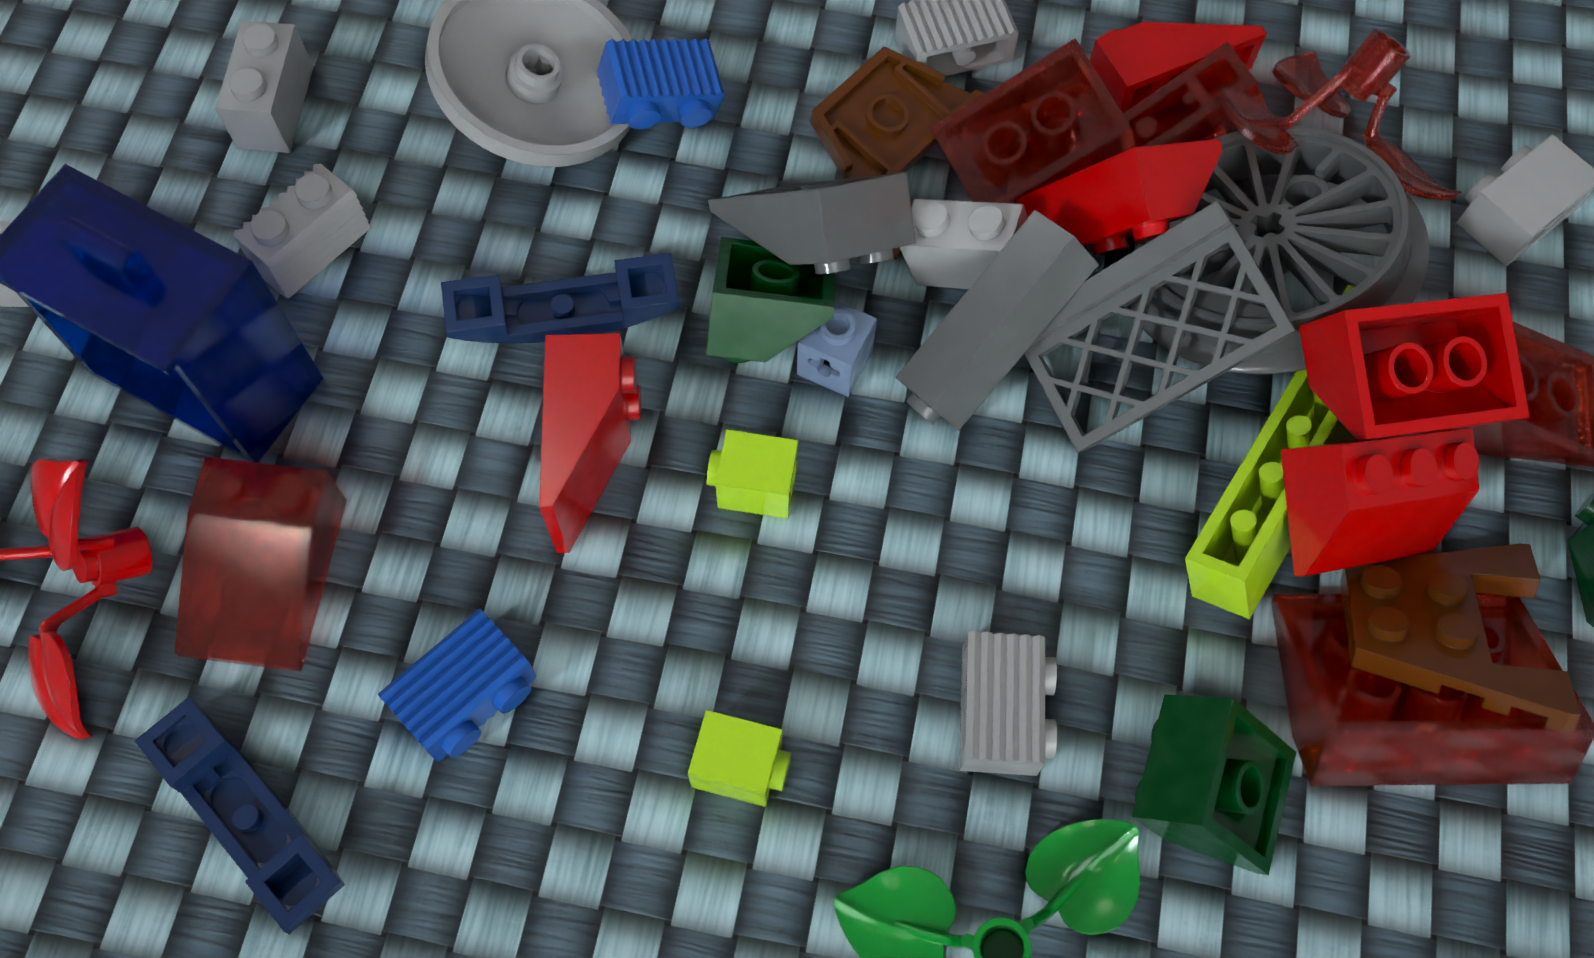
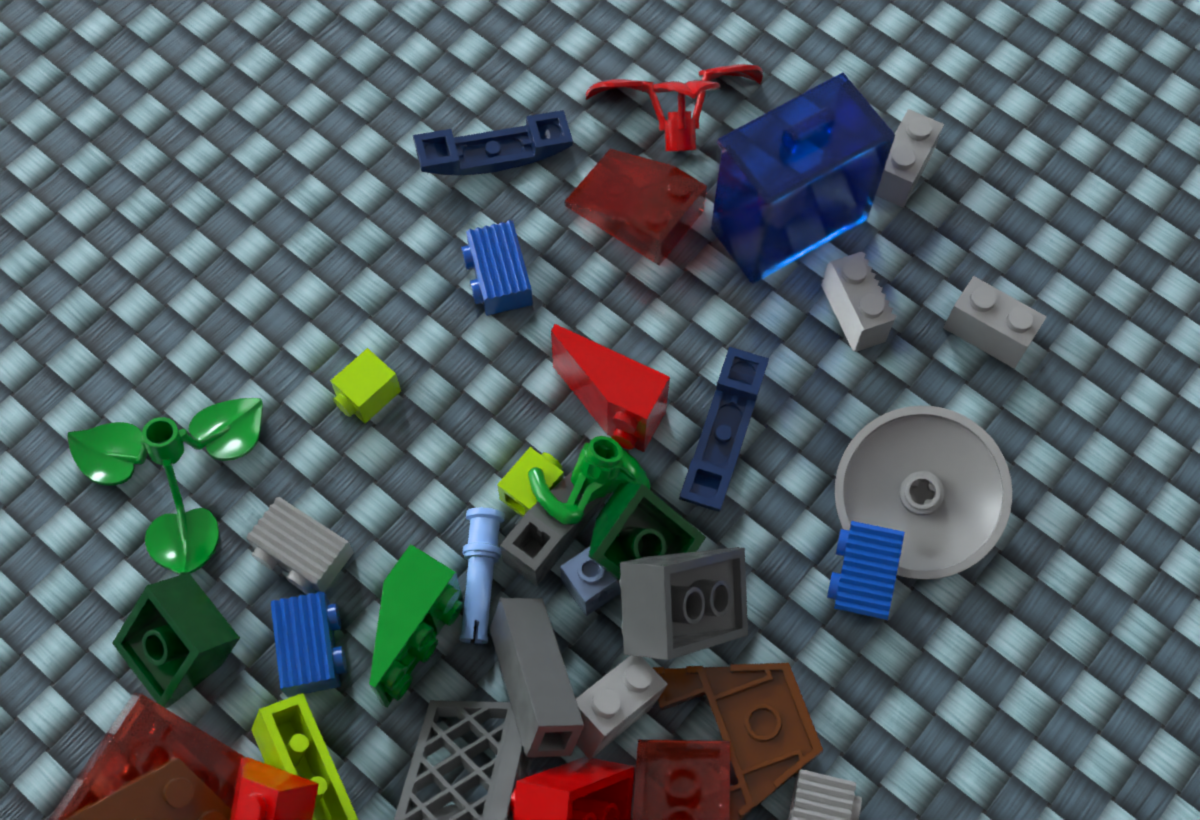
camera: 120 degrees right, 0 degrees up
none -> blue brick [270,591,347,697]
none -> green slope [369,544,464,708]
none -> light blue pin [459,507,505,644]
none -> dark grey slope [500,472,611,586]
none -> green piece [528,436,650,525]

